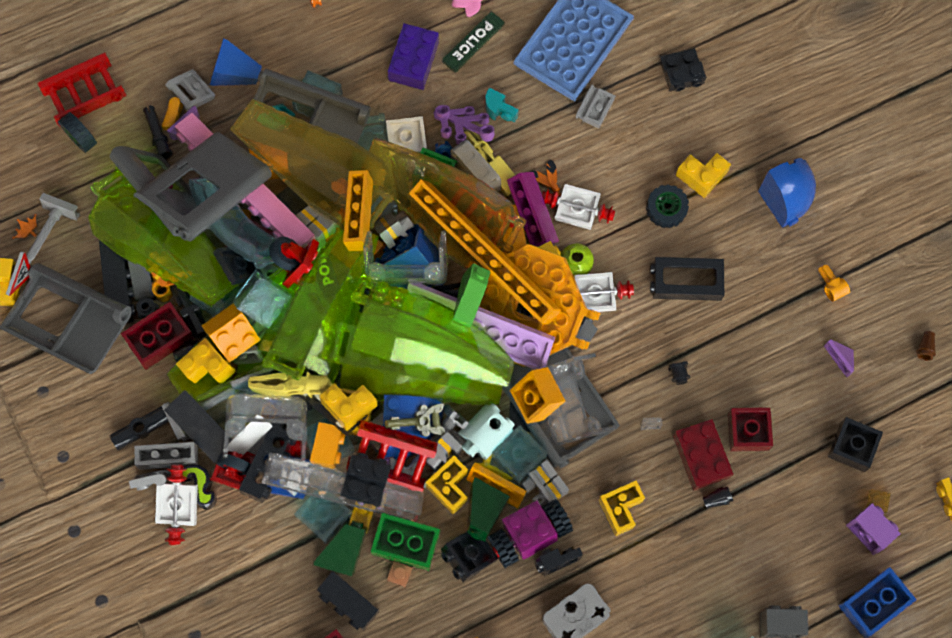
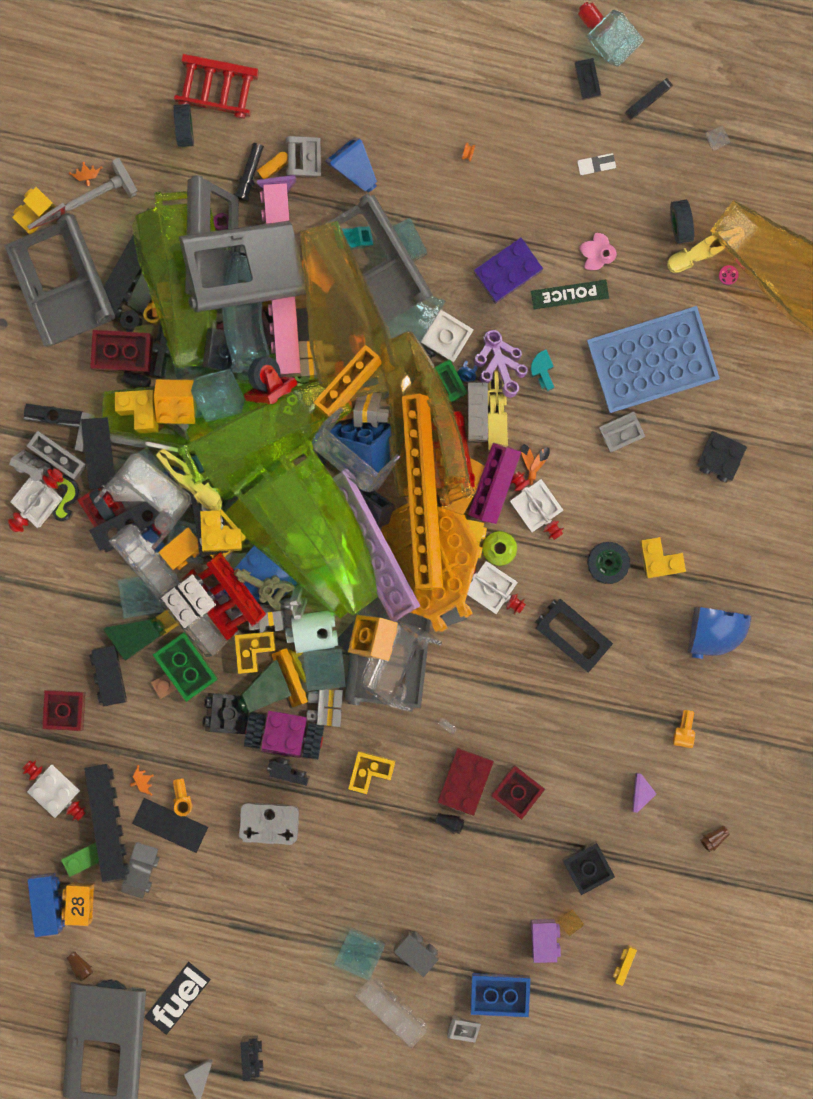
camera: 45 degrees right, 15 degrees up
bright green slope [452,263,490,328] -> none
black brick [668,361,691,385] -> none

